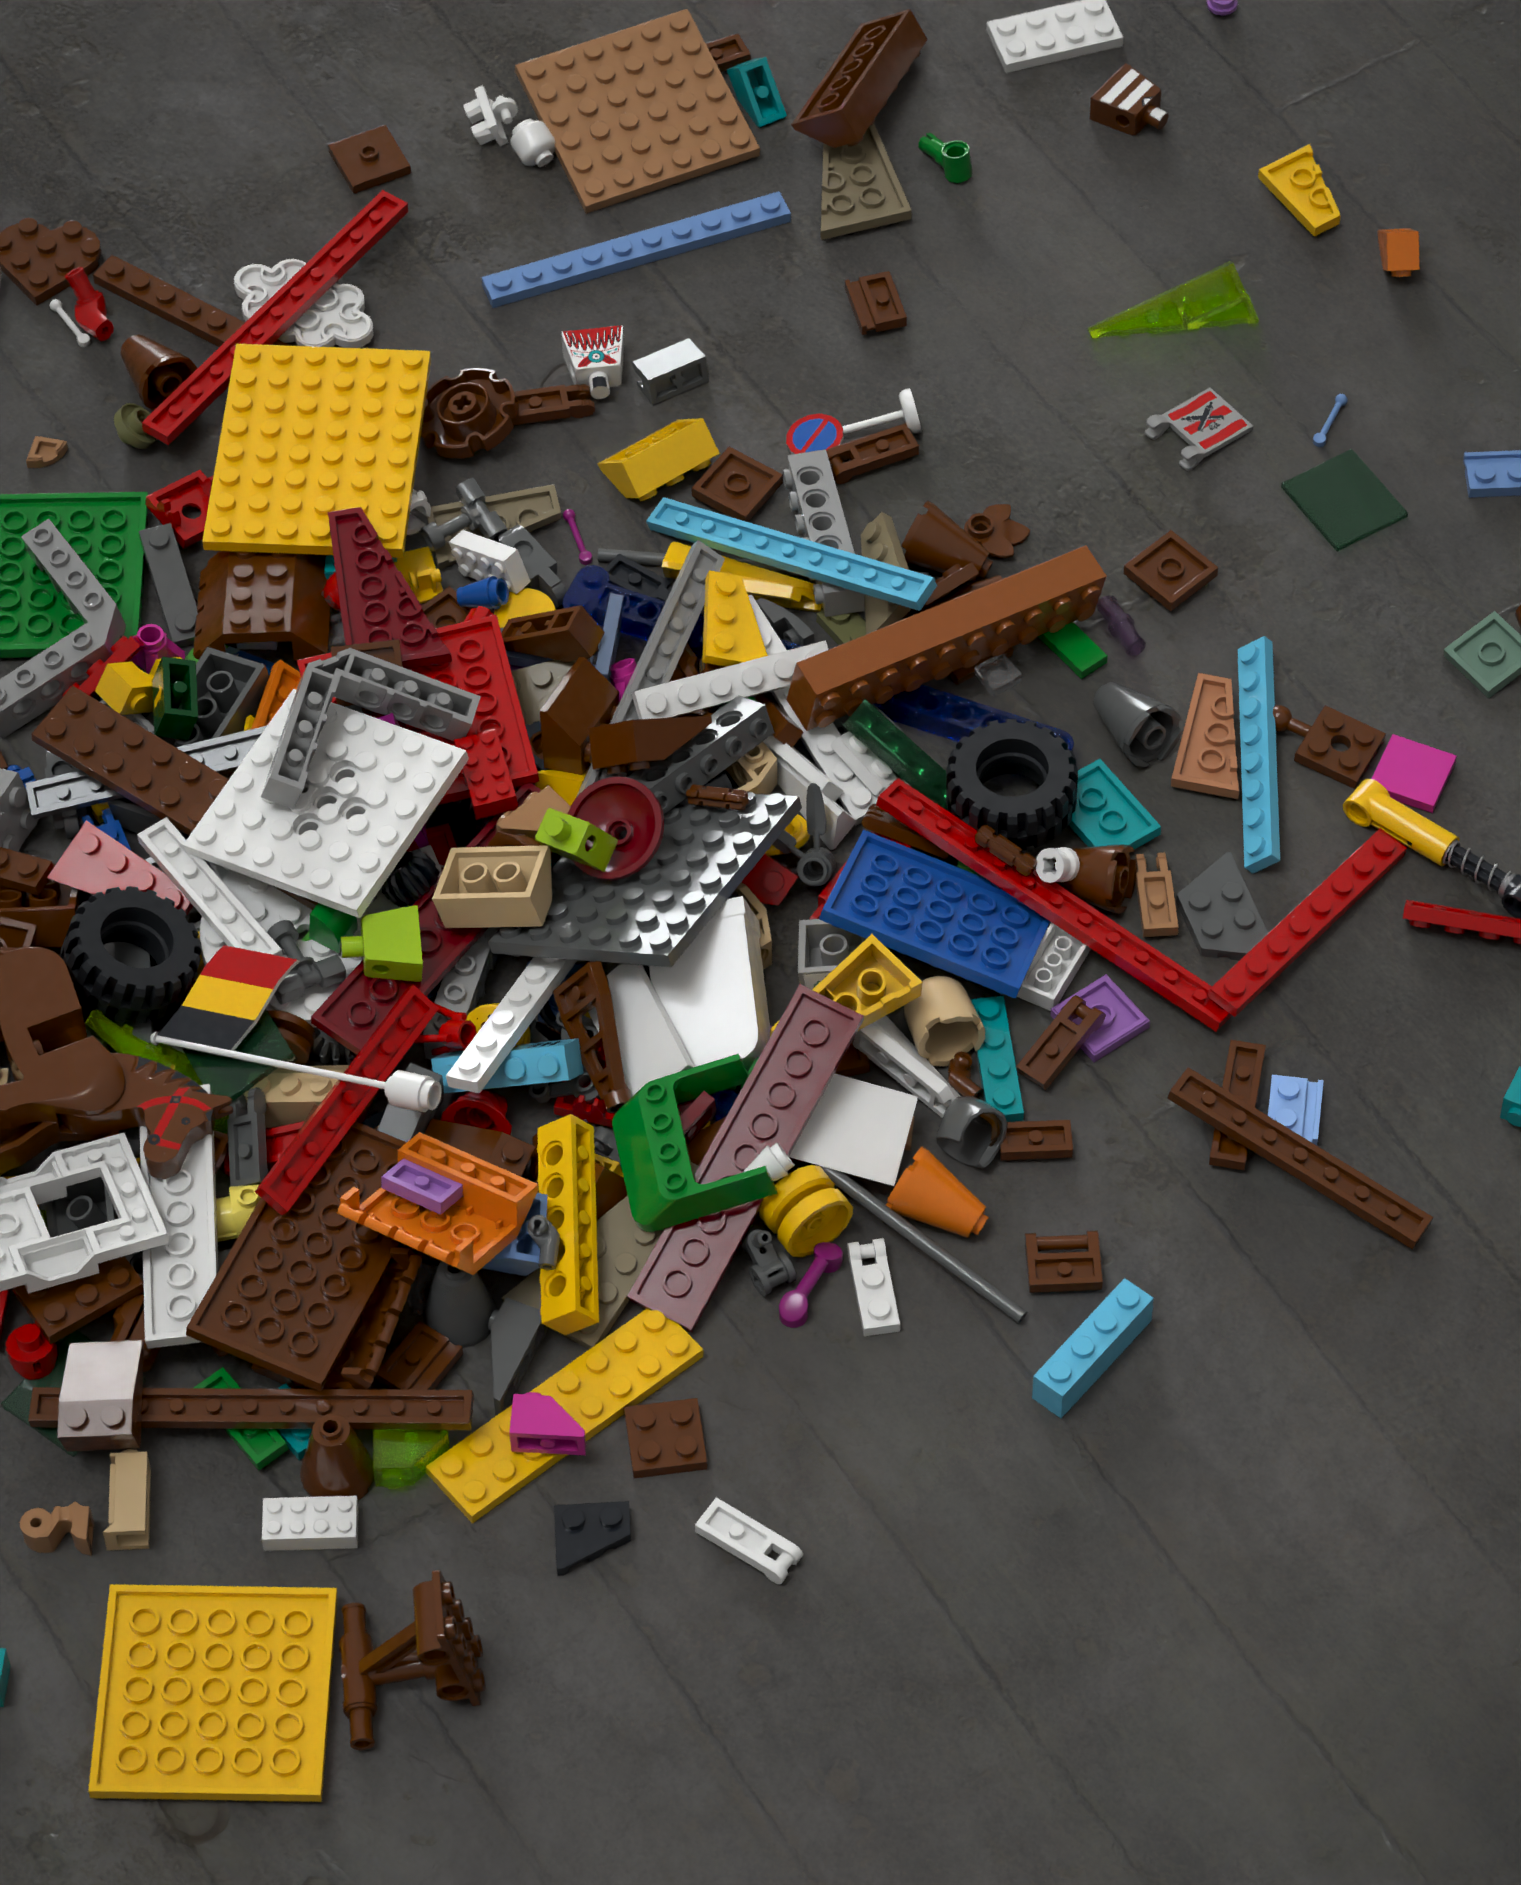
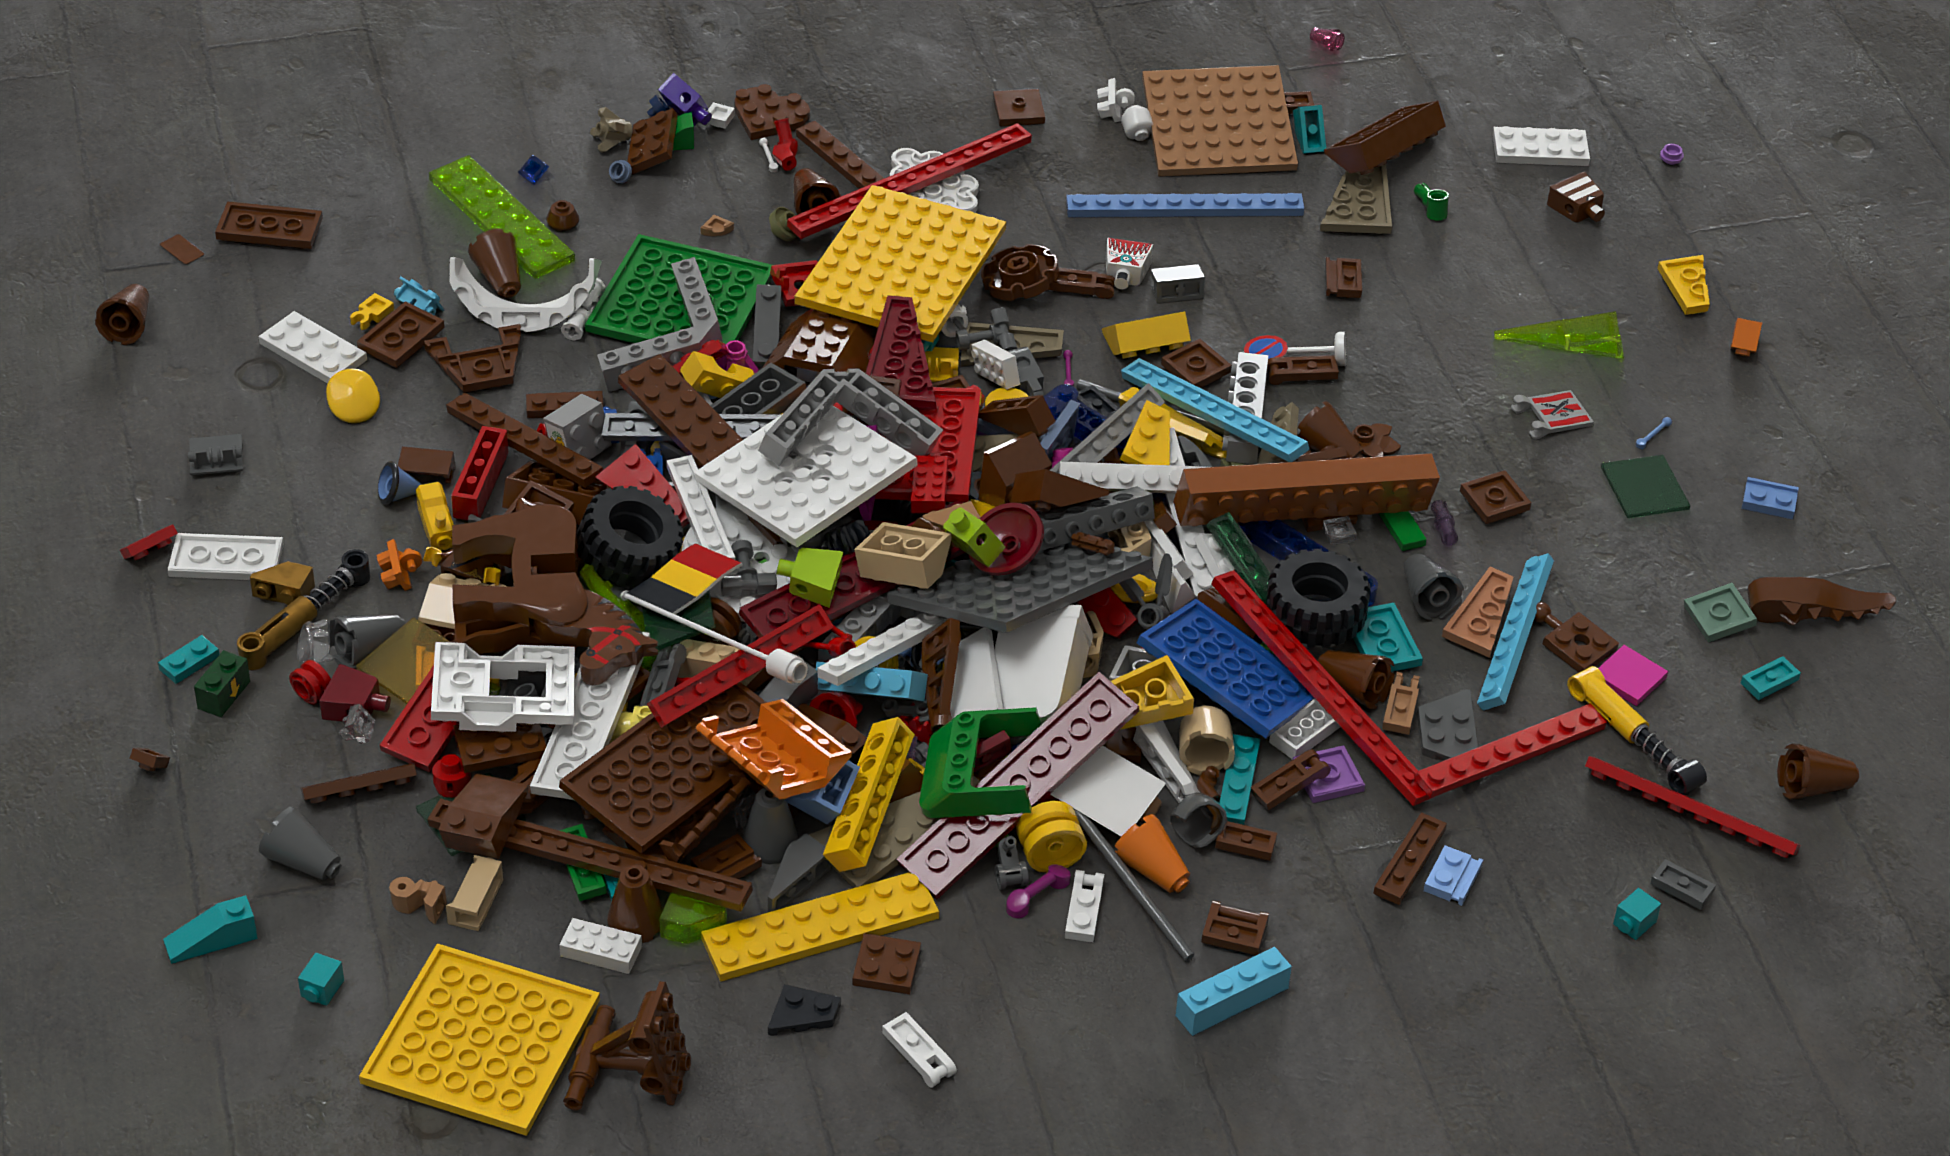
camera: 15 degrees right, 10 degrees down
dark green brick [152,657,198,740] -> none
green brick [309,903,358,953] -> none
medium lavender plate [381,1158,463,1215] -> none
blue cone [456,576,509,609] -> none
dark pink slope [509,1392,586,1455] -> none
dark grey arm [527,1215,560,1270] -> none
white cone [744,1143,794,1182] -> none
reddish brown axle [975,825,1037,876] -> none
white wheel [1036,847,1080,883] -> none
reddish brown plate [1167,1067,1433,1249] -> none

